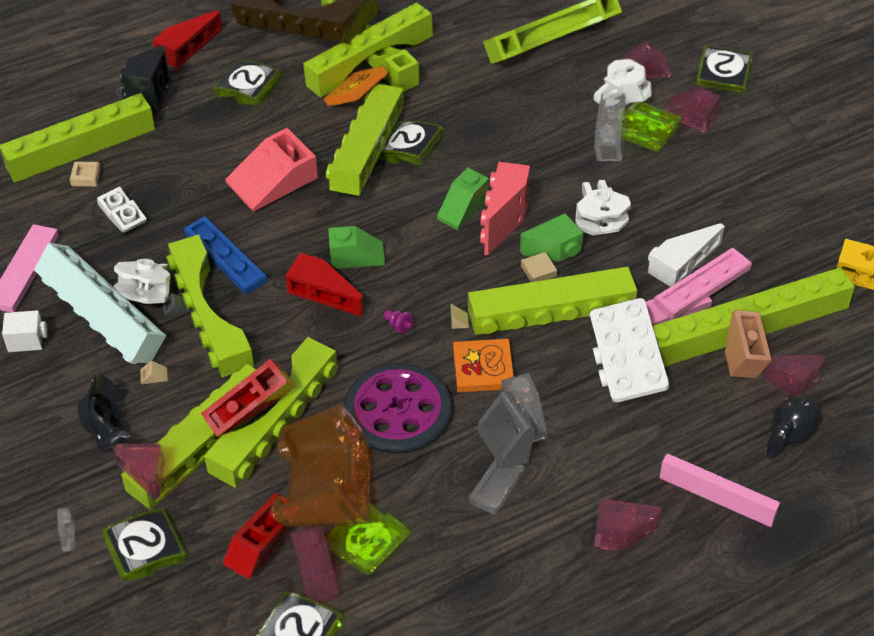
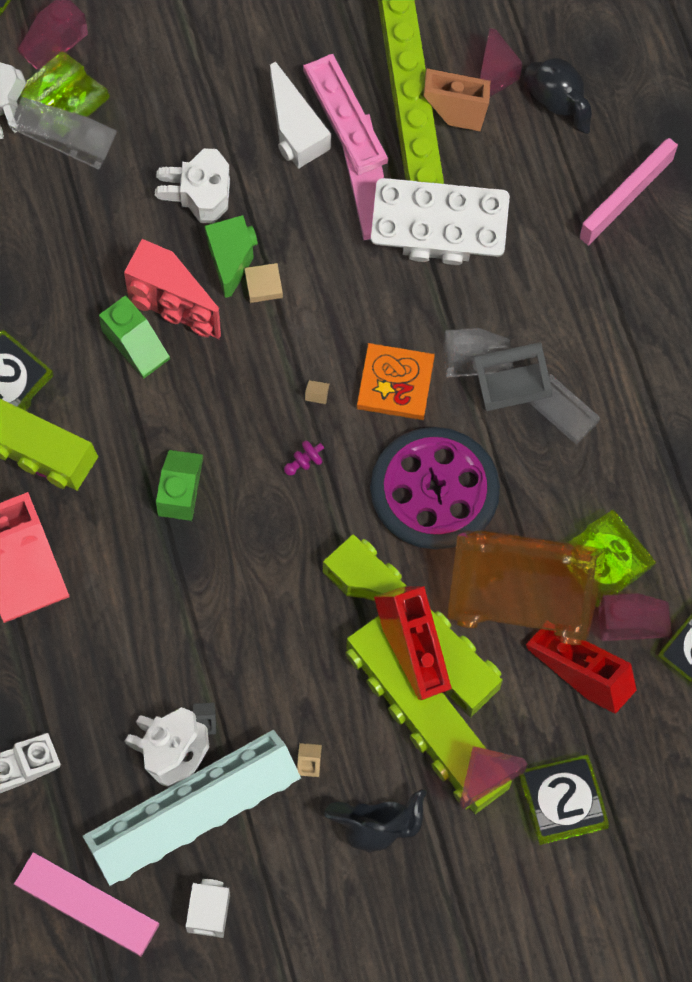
camera: 80 degrees left, 20 degrees up
clear tile [57,508,75,552] -> none
lime arch [166,234,254,378] -> none
blue tile [184,217,268,295] -> none
red slope [286,253,364,317] -> none
lime brick [468,267,637,335] -> none
clear pink slope [594,499,661,551] -> none

